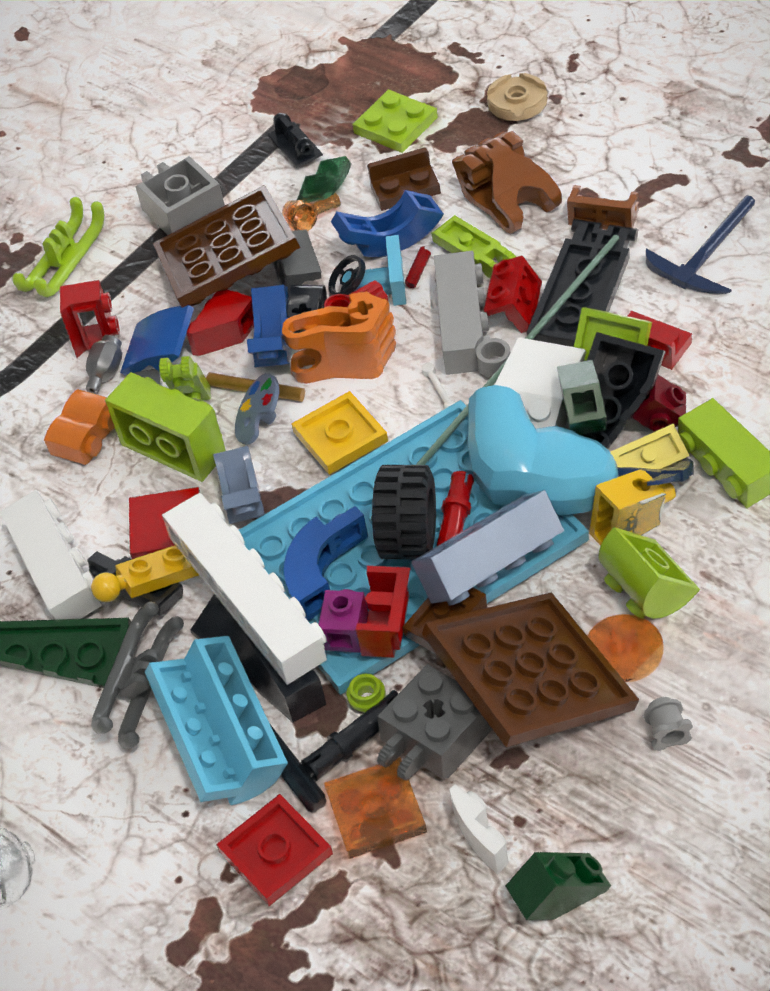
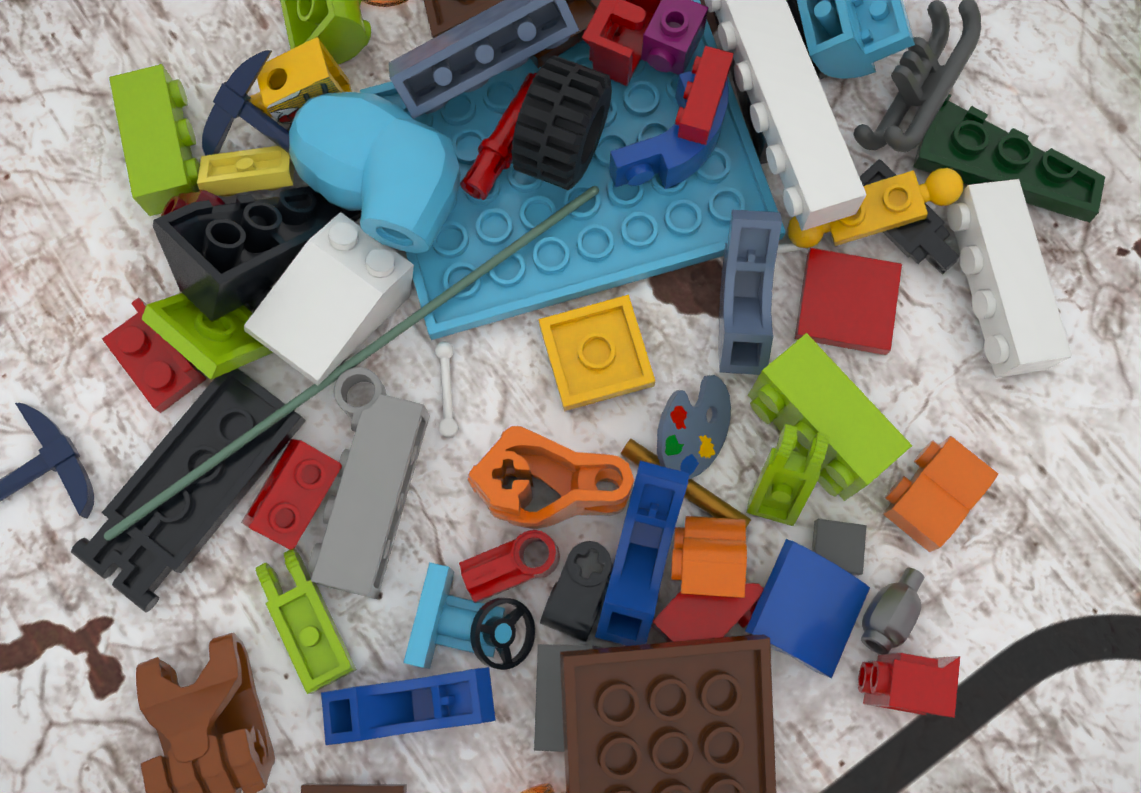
camera: 170 degrees left, 25 degrees up
red piece [405,246,431,288] -> none
slope [557,360,607,435] -> none
dark orange hinge [567,185,639,230] -> none
none -> orange brick [671,516,747,598]
none -> red piece [675,46,734,145]

